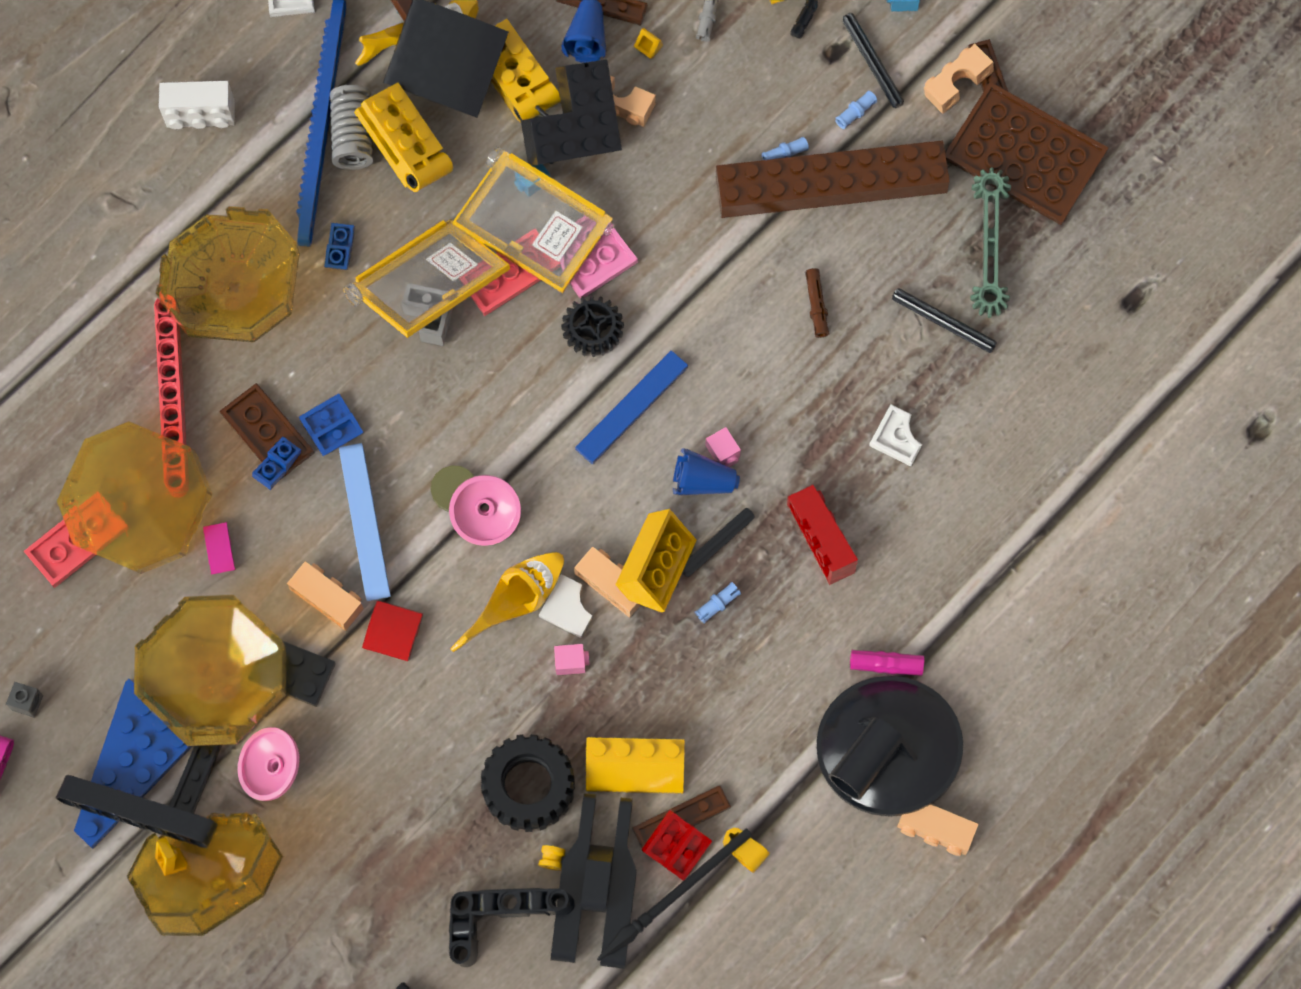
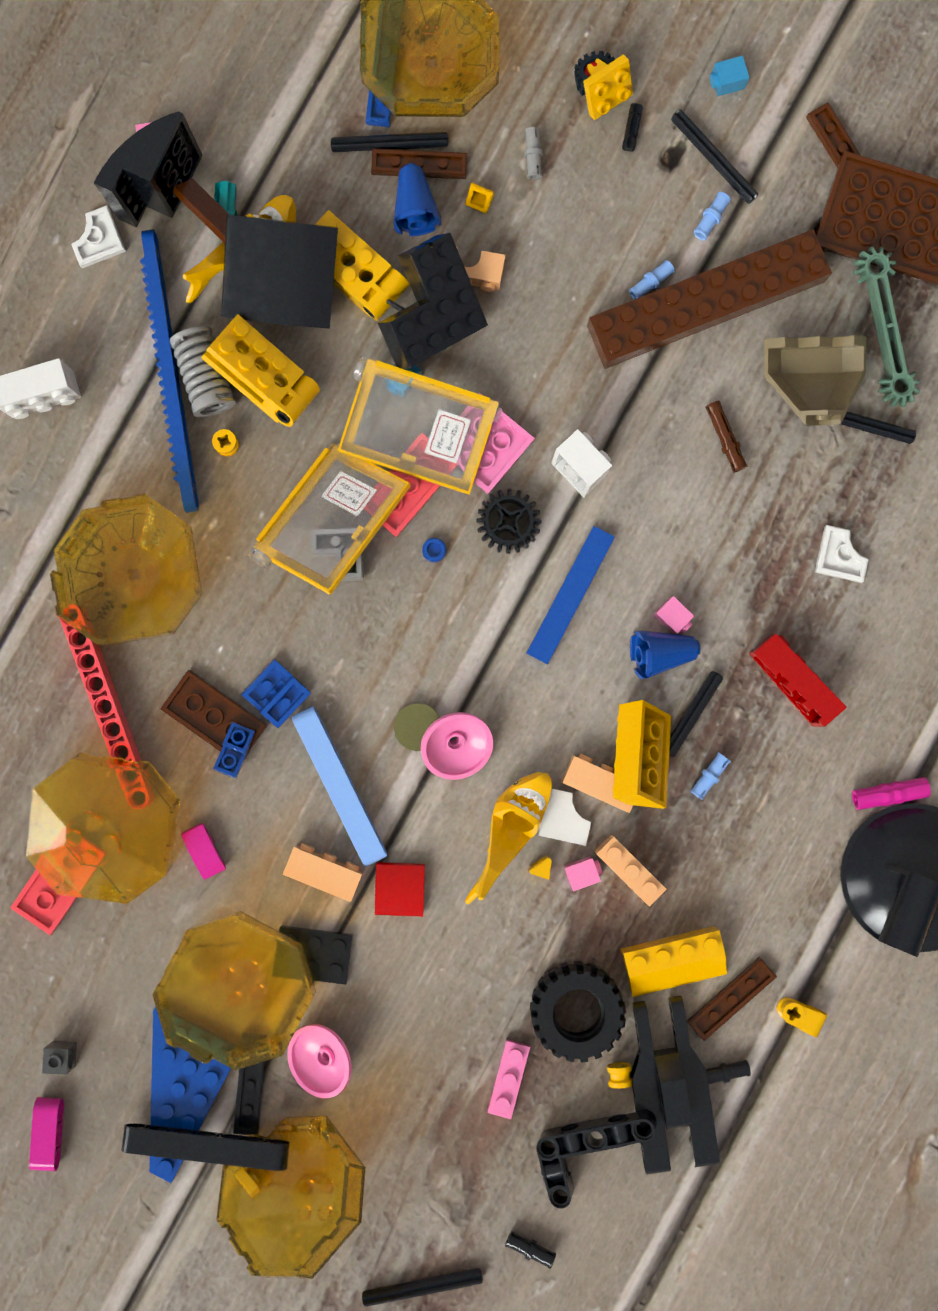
camera: 15 degrees left, 15 degrees up
blue slope [324,223,355,270] -> none
black piece [597,828,752,961] -> none
red slope [641,810,712,881] -> none
light nougat arch [924,44,994,114] -> none
none -> yellow wheel [212,429,239,457]
none -> blue tile [422,538,446,563]
none -> bright pink plate [487,1039,530,1119]
none -> yellow slope [528,855,552,880]
none -> white brick [551,429,612,498]
none -> light nougat brick [594,834,666,907]
none -> black pin [706,1060,751,1084]
none -> dark tan panel [764,335,867,426]

